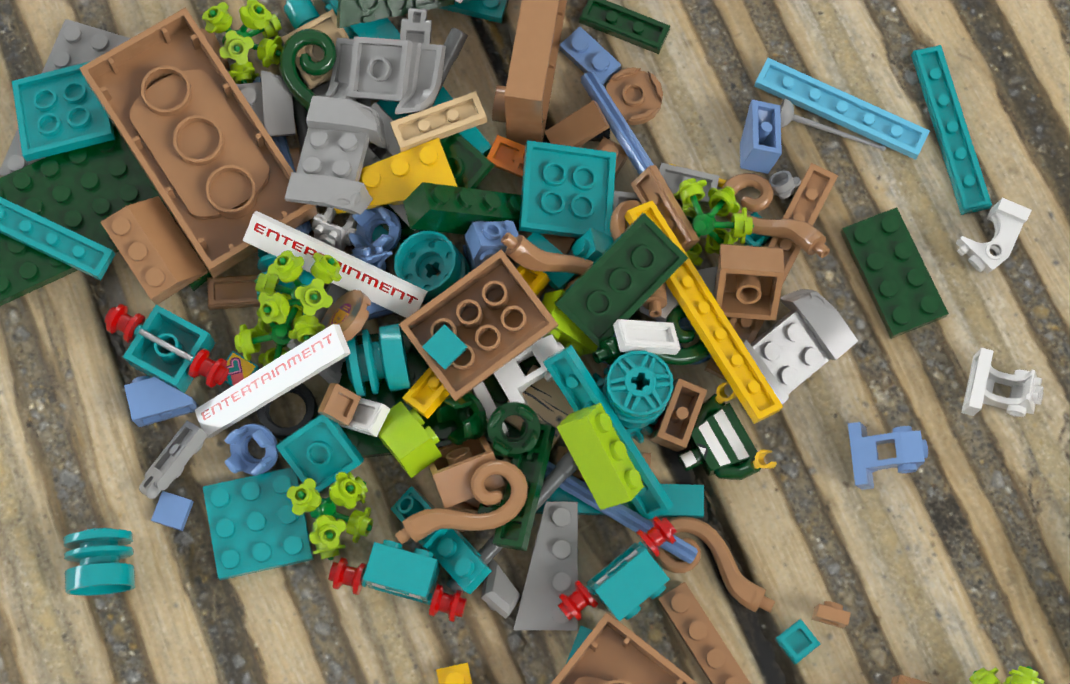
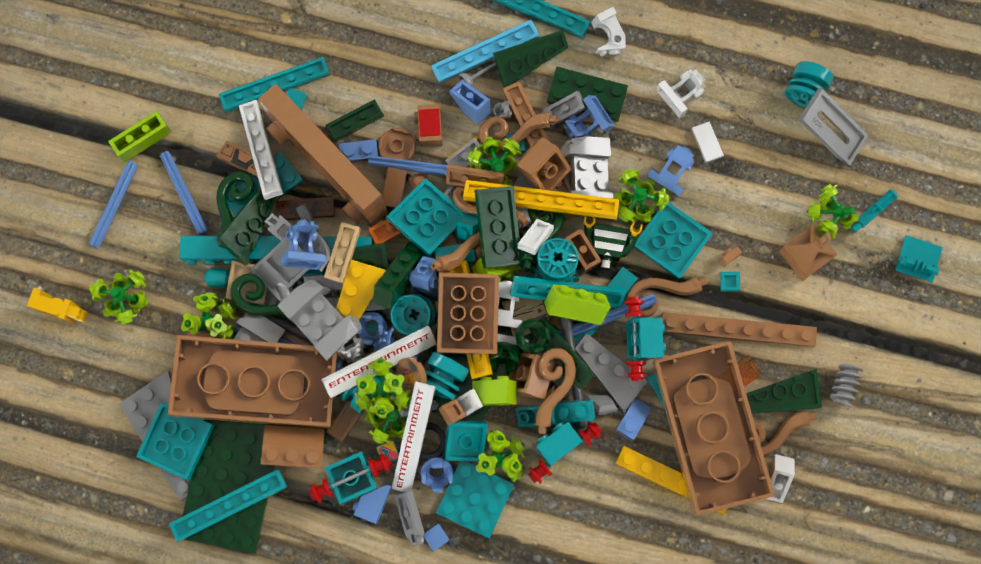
camera: 50 degrees left, 5 degrees up
teal tile [422,324,468,370] -> none
none -> reddish brown tile [277,197,335,220]
none -> medium blue tile [281,220,326,270]
none -> brick [414,104,443,147]
none -> dark green wing [493,30,569,88]
none -> light grey hinge [542,91,587,128]
none -> medium blue tile [563,95,615,139]
none -> lime plant [613,169,669,222]
none -> medium blue slope [615,398,651,441]
none -> teal plate [634,202,713,280]
none -> white tile [691,122,724,163]

